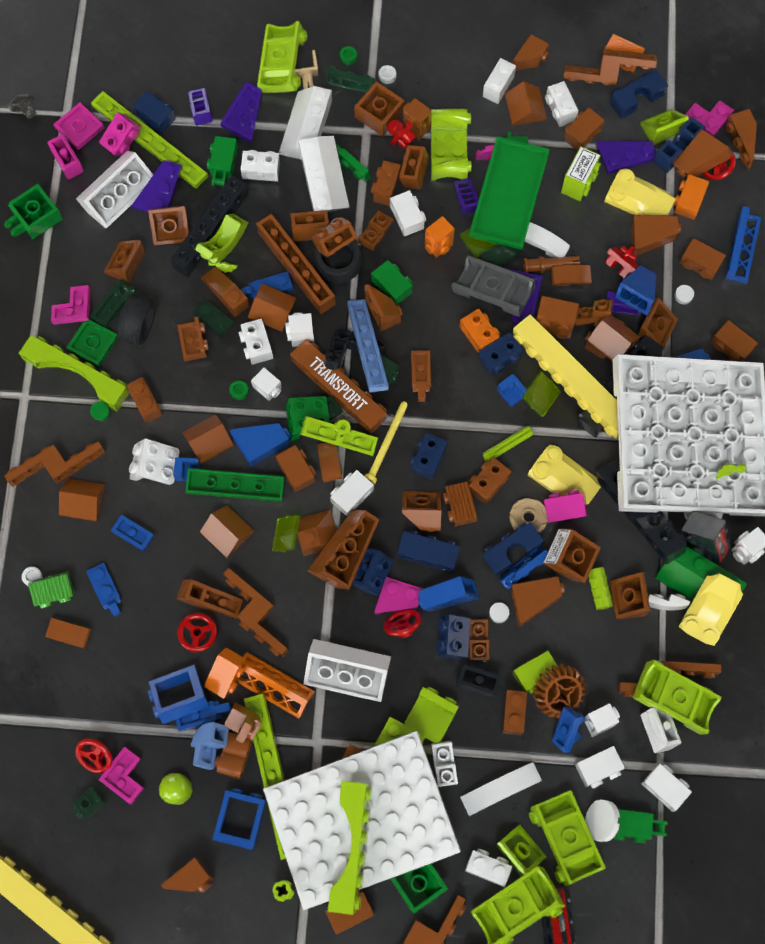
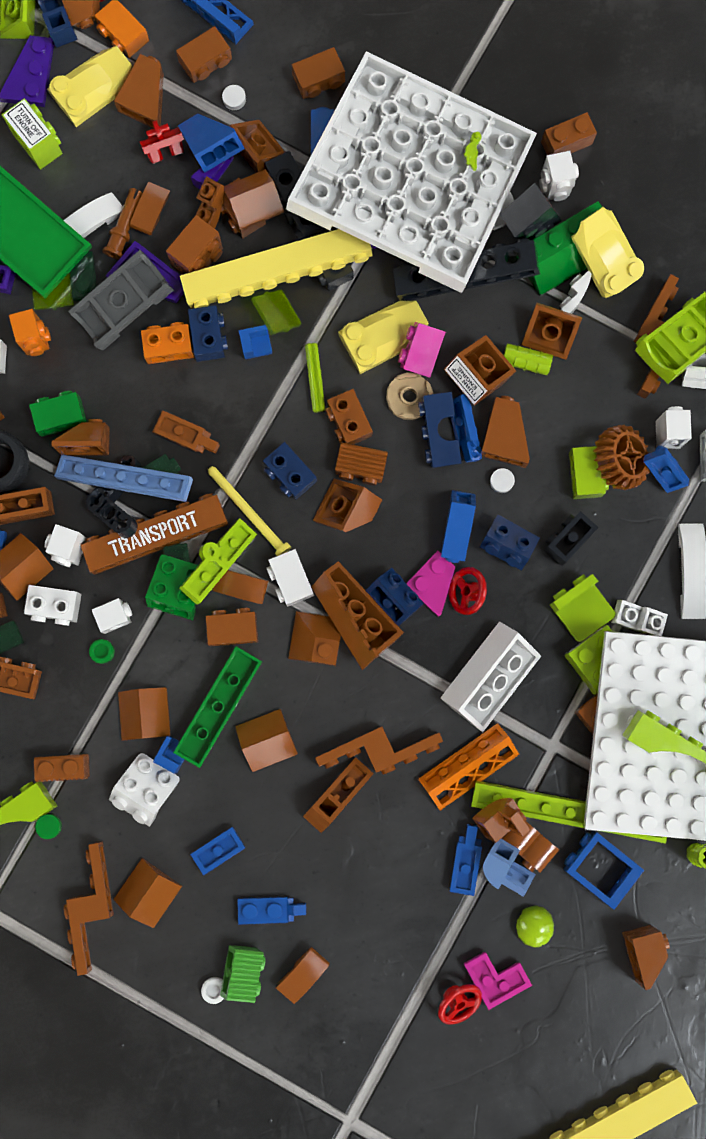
camera: 65 degrees left, 10 degrees up
clear green brick [72,786,106,820] -> none
blue window [148,665,209,724] -> none
red piece [178,613,217,652] -> none
orange brick [204,648,246,698] -> none
blue slope [230,423,291,467] -> none
clear neon green piece [272,515,300,553] -> none
dark blue brick [397,530,460,573] -> none
dark orange slope [469,619,490,660] -> none
dark orange brick [502,690,527,736] -> none

